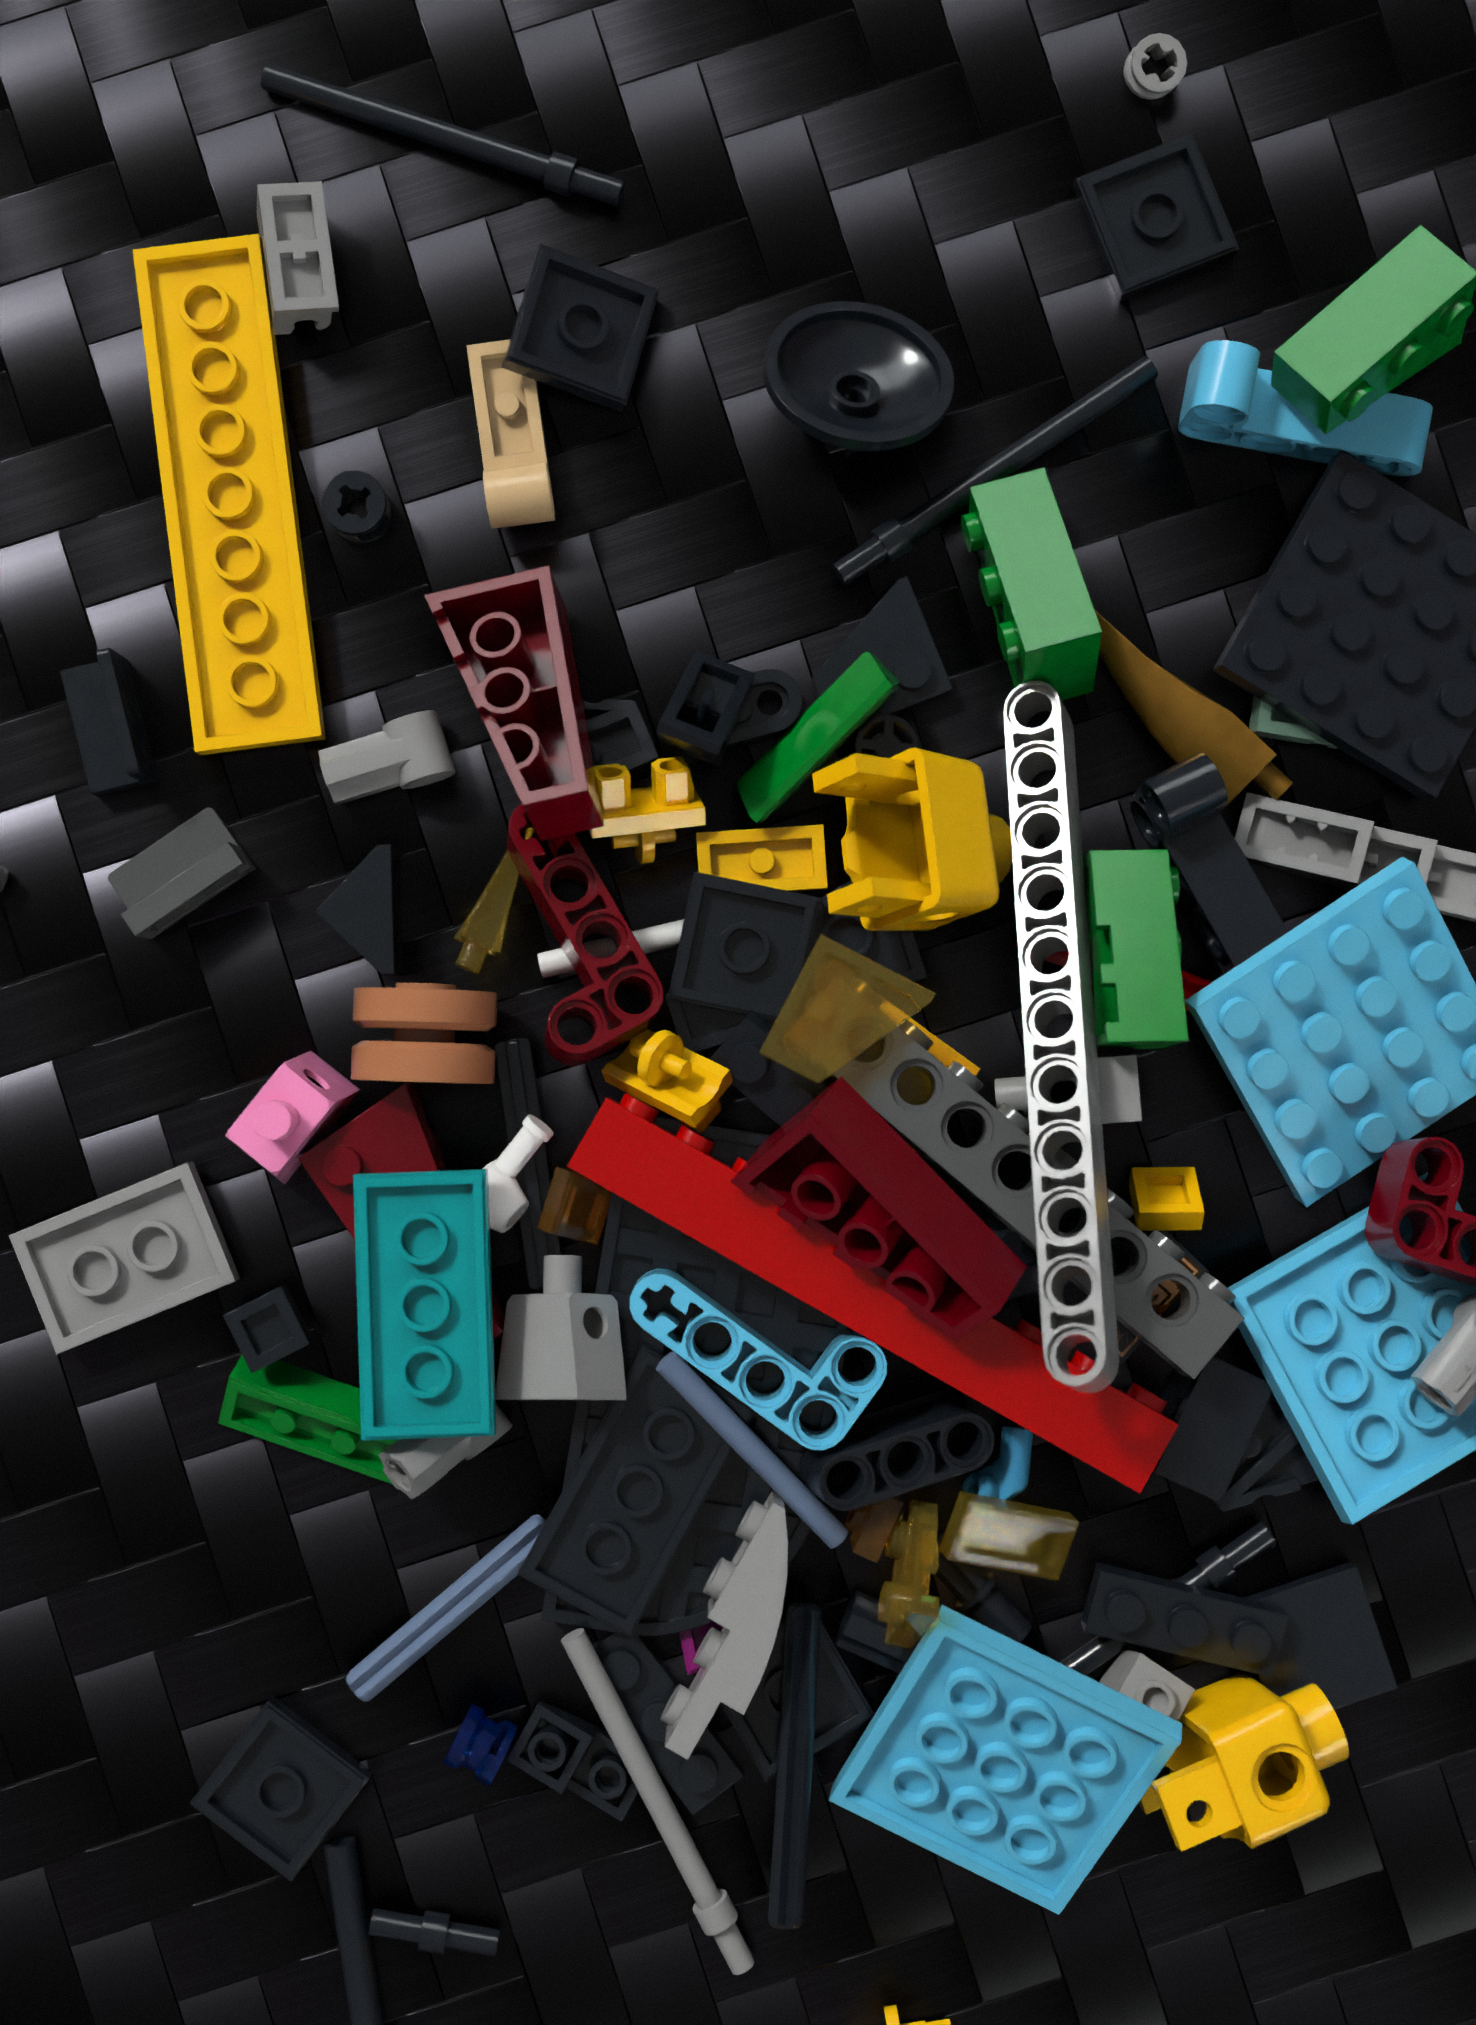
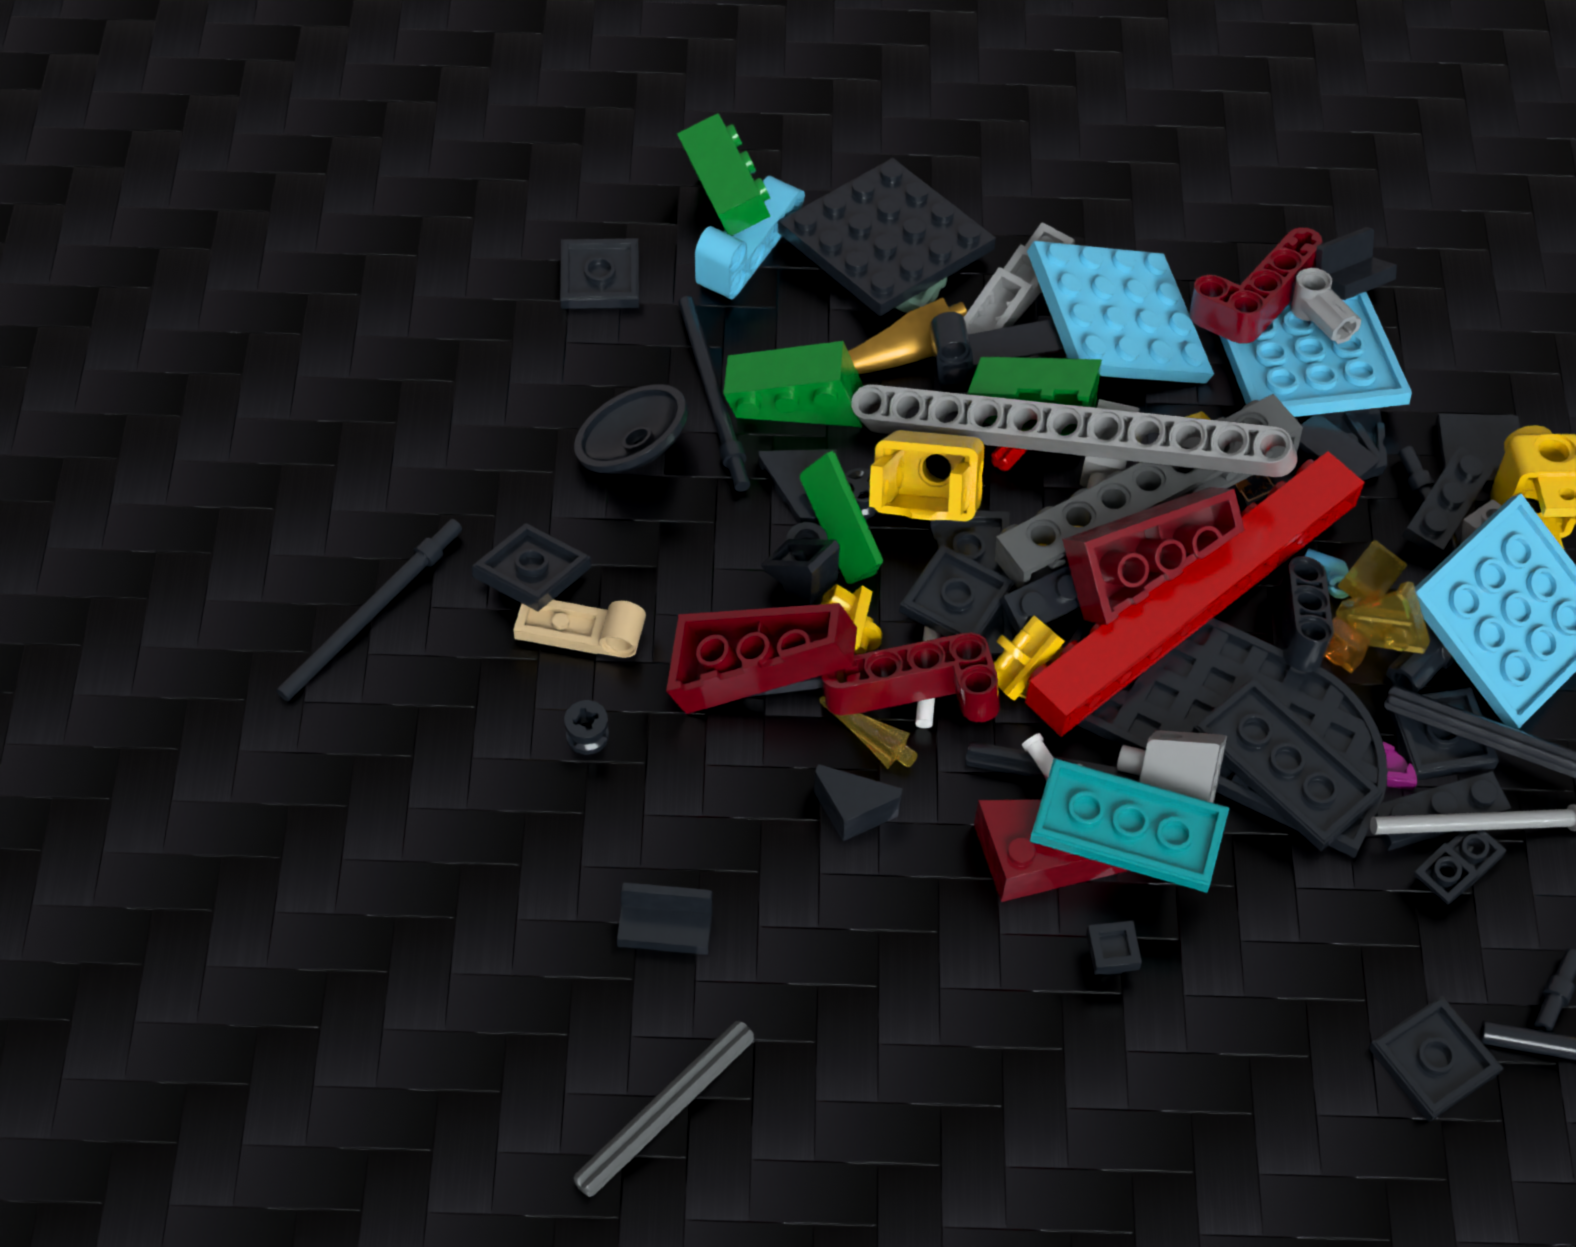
camera: 65 degrees left, 30 degrees down
light grey plate [9,1161,241,1355] -> none
dark grey panel [108,807,255,939] -> none
yellow plate [133,234,326,755] -> none
green slope [218,1355,398,1484] -> none
bright pink torso [225,1051,360,1184] -> none
light grey hinge [256,181,339,335] -> none
light grey piece [318,710,456,805] -> none
sand blue axle [346,1514,546,1702] -> none
nougat wheel [351,983,497,1084] -> none
light grey piece [379,1403,513,1499] -> none
clear blue wheel [443,1703,518,1786] -> none
clear orange tile [537,1167,612,1244] -> none
medium azure beam [630,1268,887,1450] -> none
sand blue bar [656,1351,848,1549] -> none
light grey slope [661,1490,788,1760] -> none
yellow plate [696,824,828,892] -> none
clear yellow wing [759,934,935,1084] -> none
light grey bush [1123,33,1187,100] -> none

